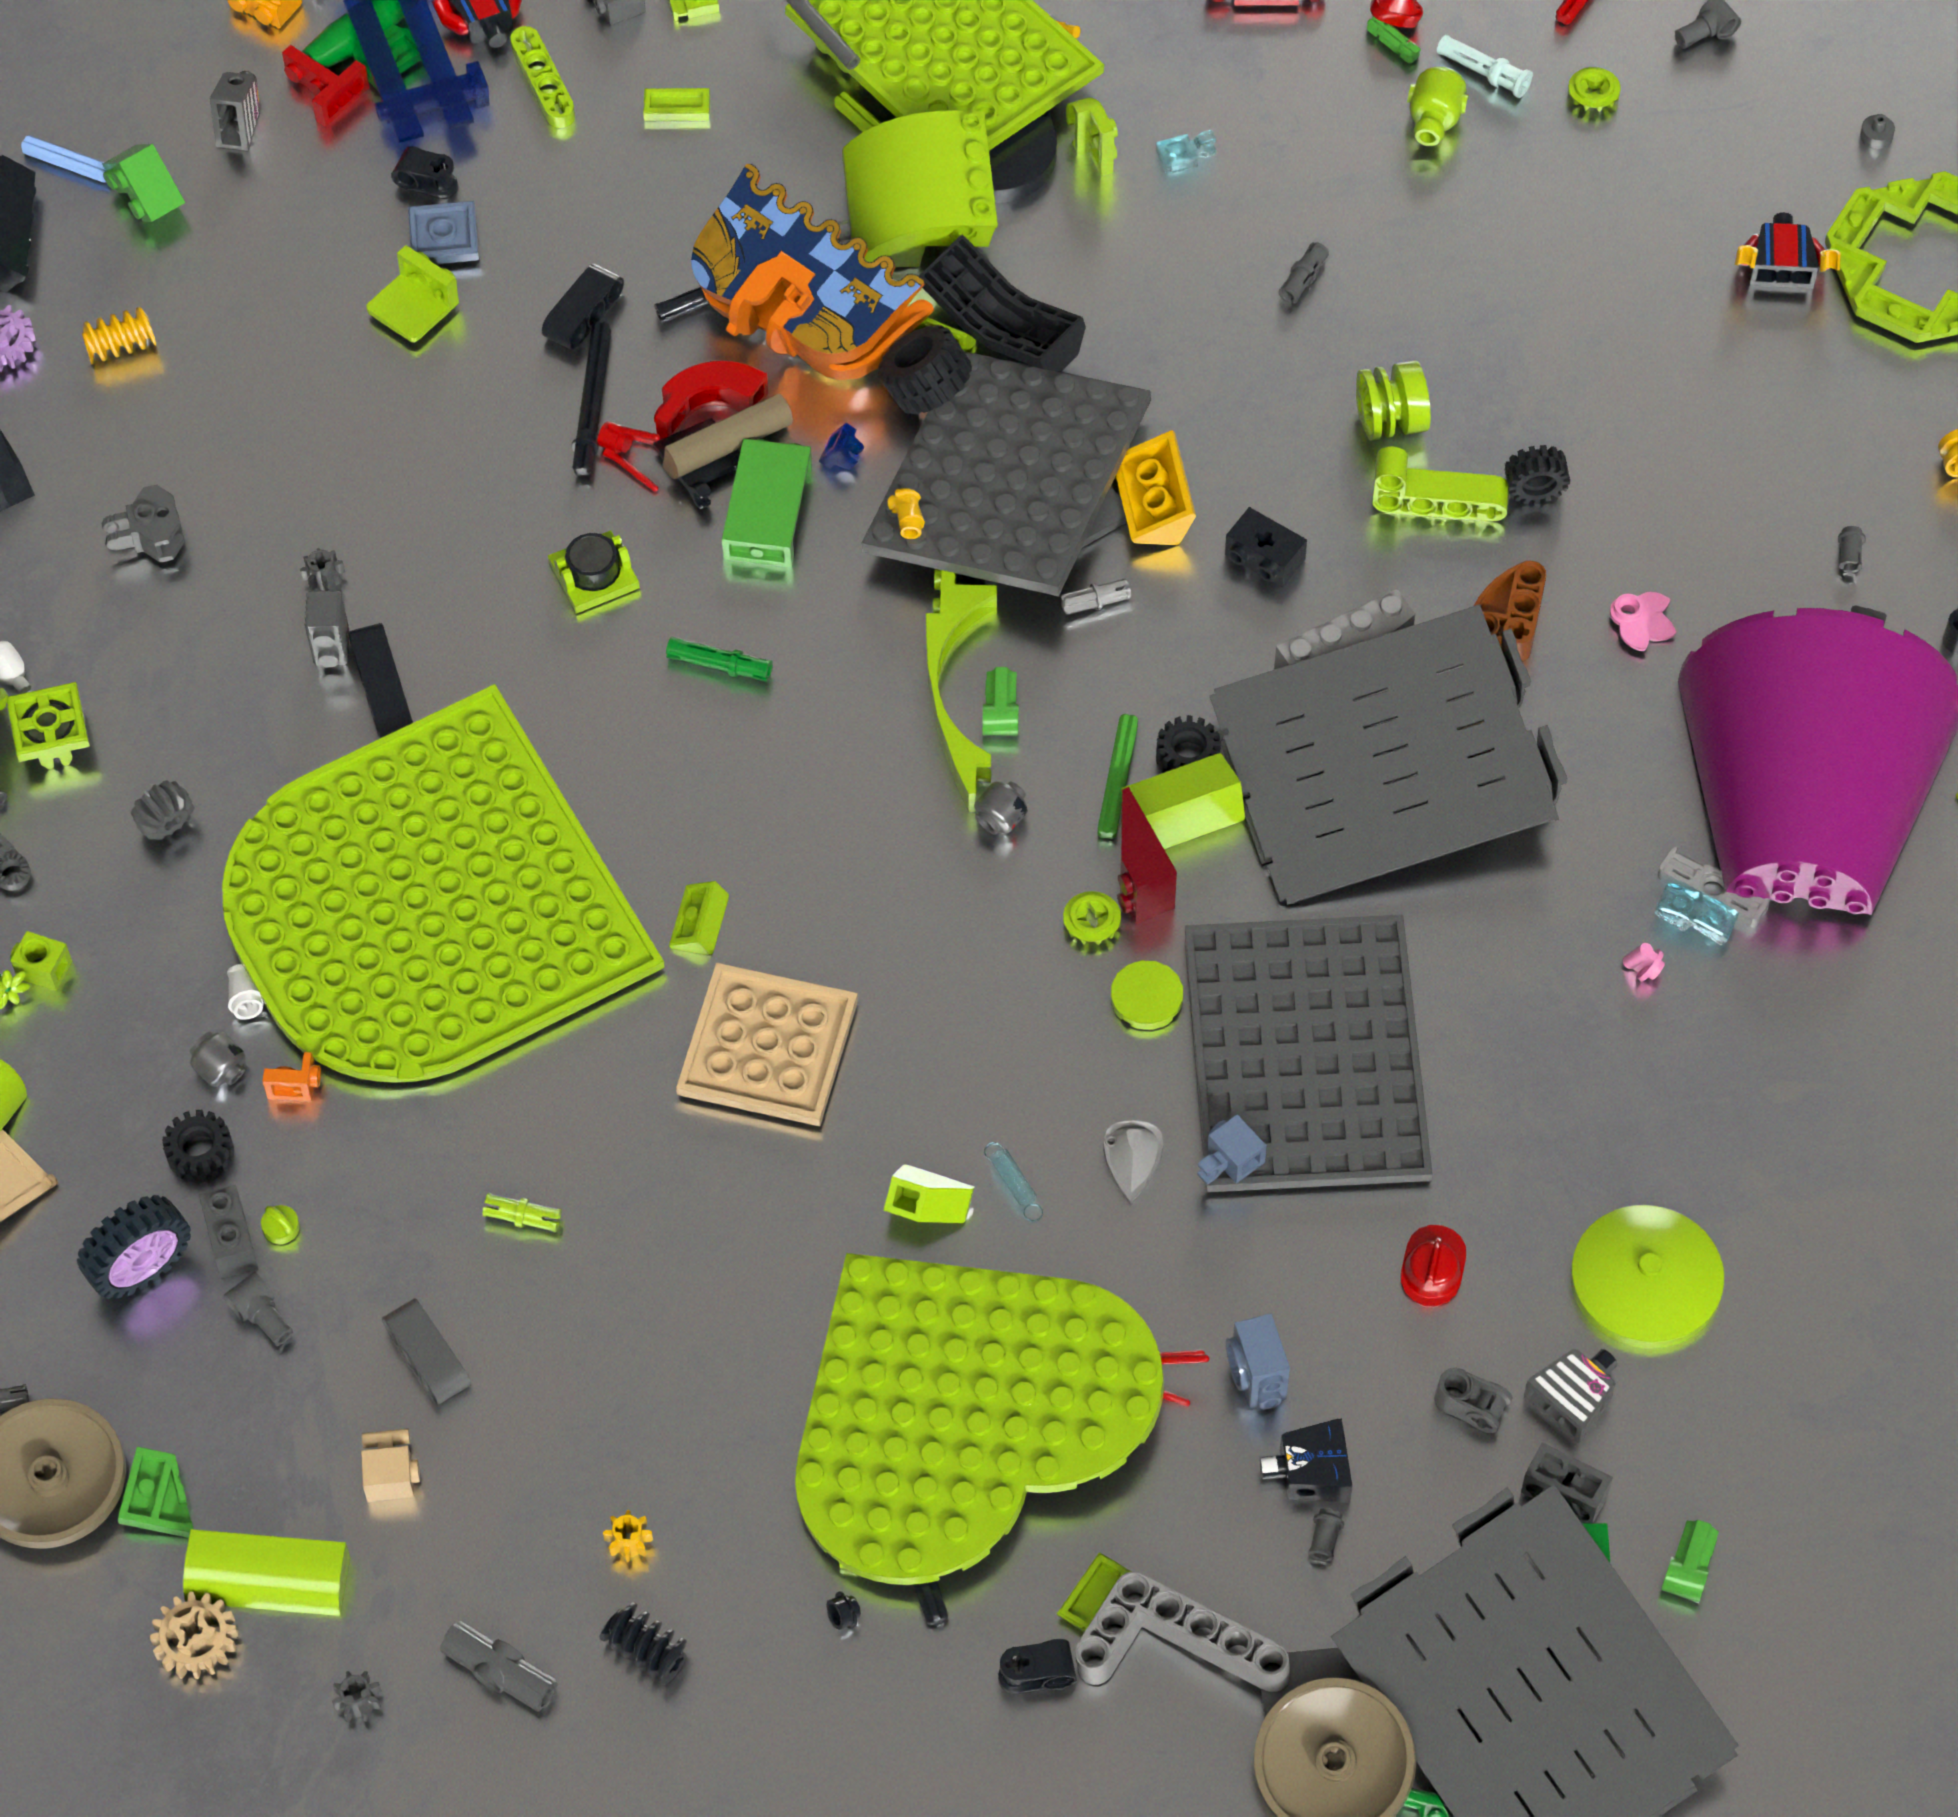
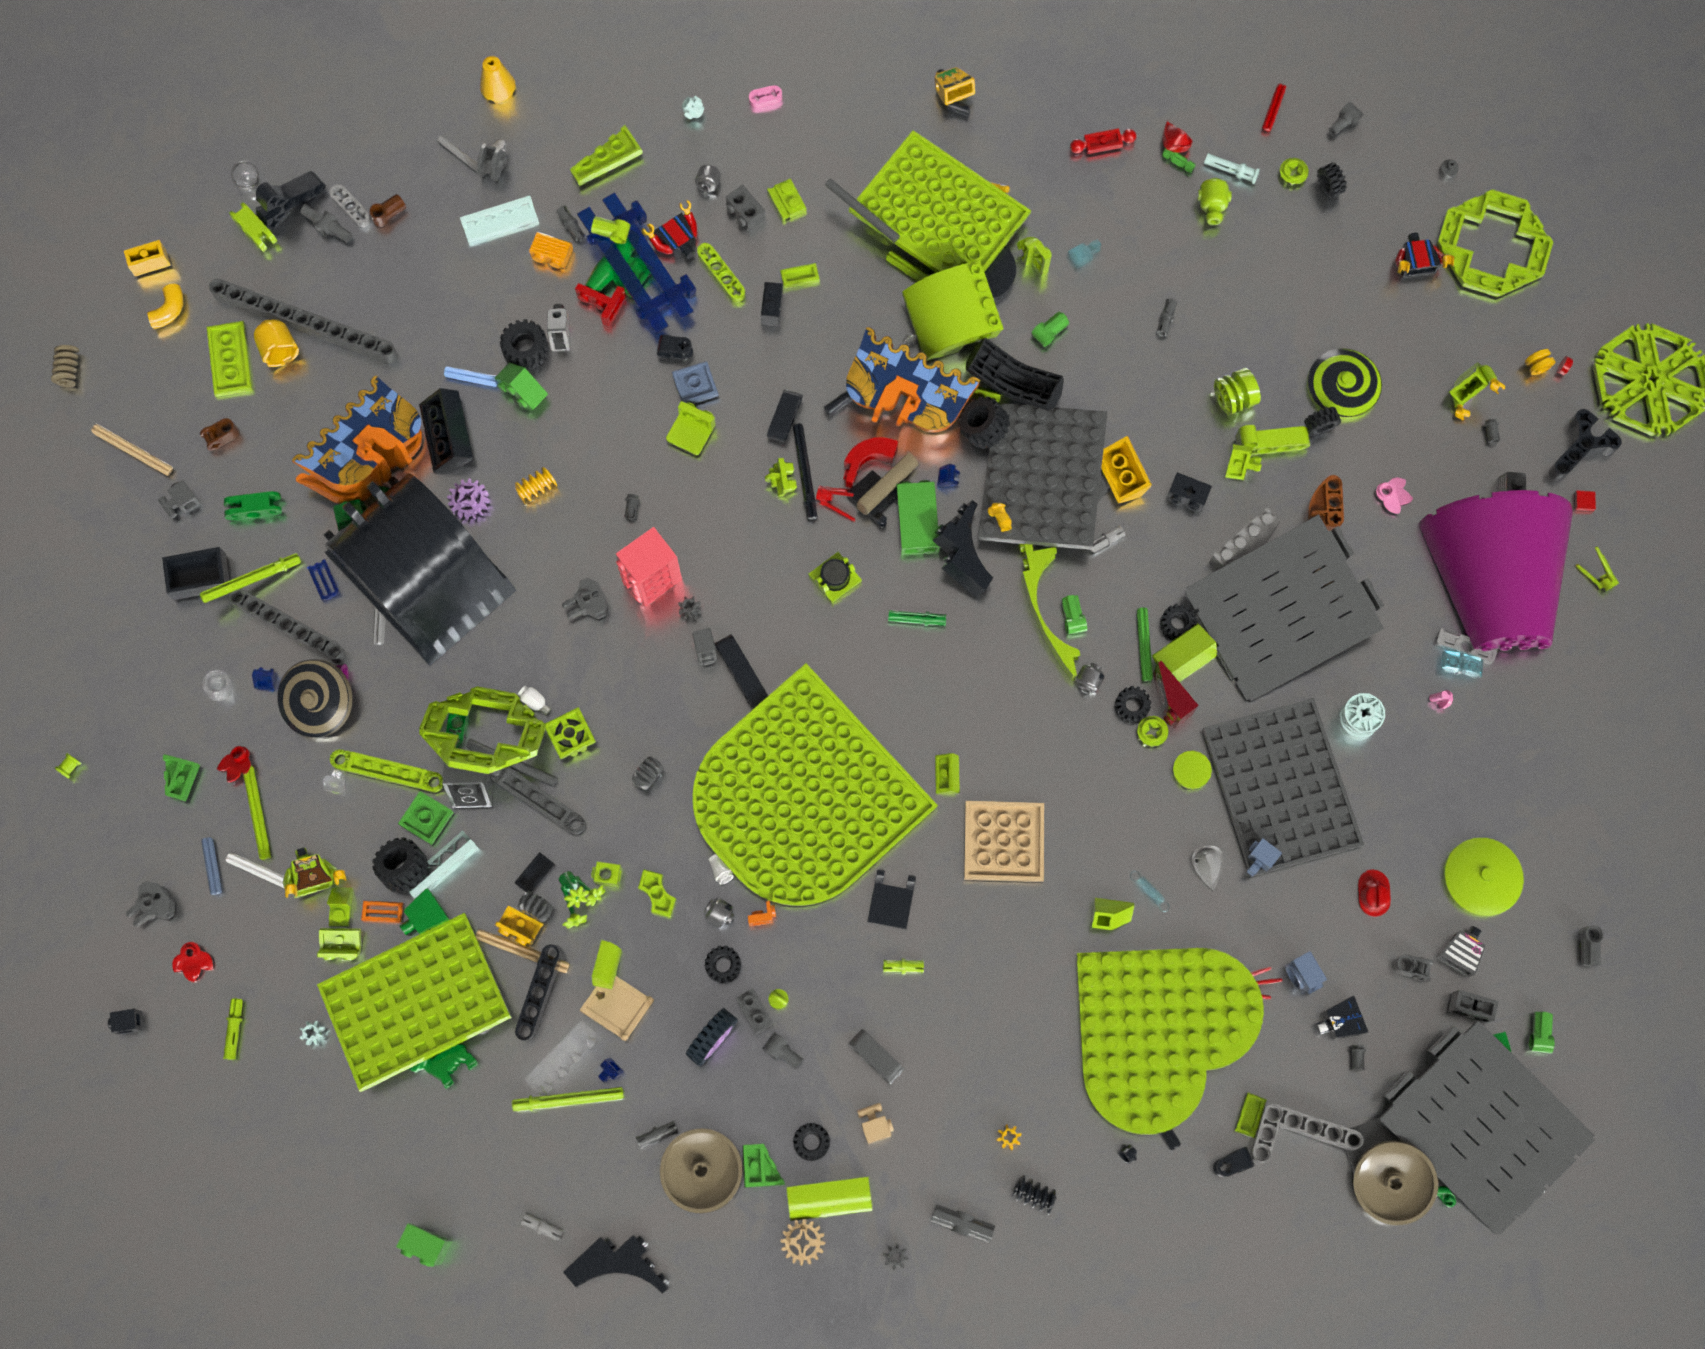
camera: 15 degrees left, 15 degrees up
none -> black tyre [500,319,549,371]
none -> coral brick [616,527,682,607]
none -> dark grey pin [624,494,640,519]
none -> lime tile [638,869,676,918]
none -> black brick [761,282,783,326]
none -> lime hips [764,458,797,497]
none -> black tyre [793,1123,830,1161]
none -> black flag [867,869,916,929]
none -> black arch [933,500,994,597]
none -> bright green piece [1031,311,1069,347]
none -> black tyre [1115,686,1151,723]
none -> lime plate [1225,444,1262,480]
none -> dish [1306,348,1382,420]
none -> black tyre [1317,162,1347,199]
none -> light aqua wheel [1337,693,1385,740]
none -> lime torso [1449,362,1505,420]
none -> dark grey piece [1579,925,1604,966]

